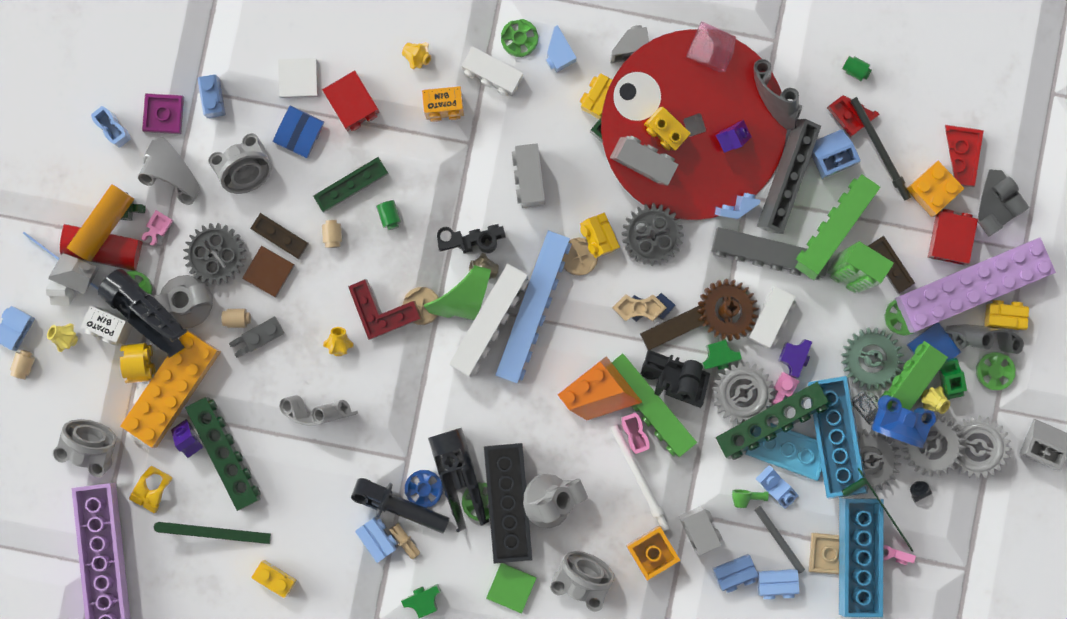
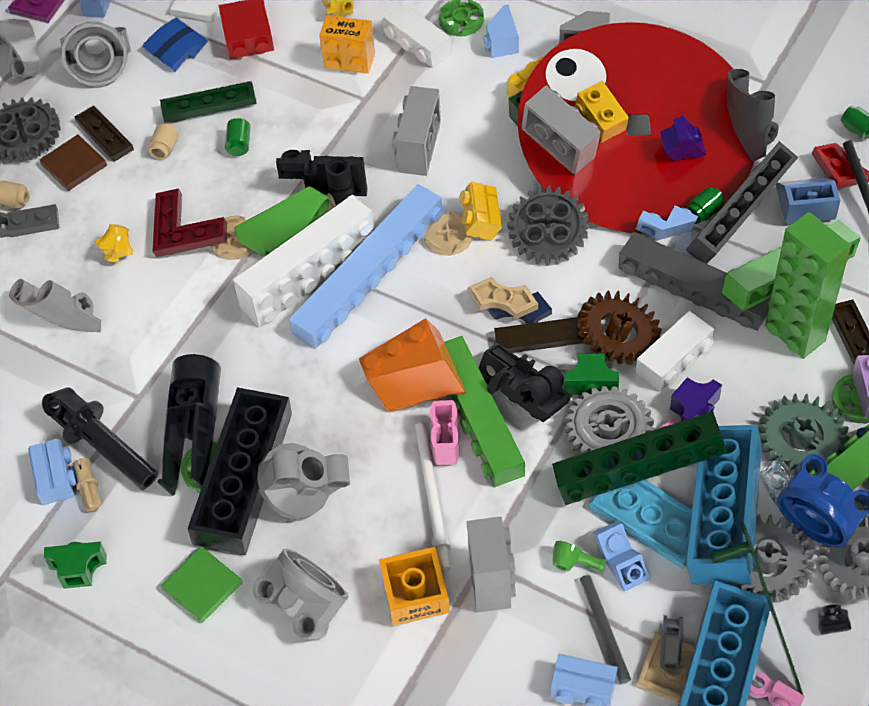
camera: 20 degrees right, 30 degrees down
blue piece [405,470,443,508] -> none
clear pink slope [686,21,736,72] -> none
medium blue brick [712,554,758,593] -> none
none -> dark grey bar [660,615,683,671]
none -> green brick [686,187,724,223]

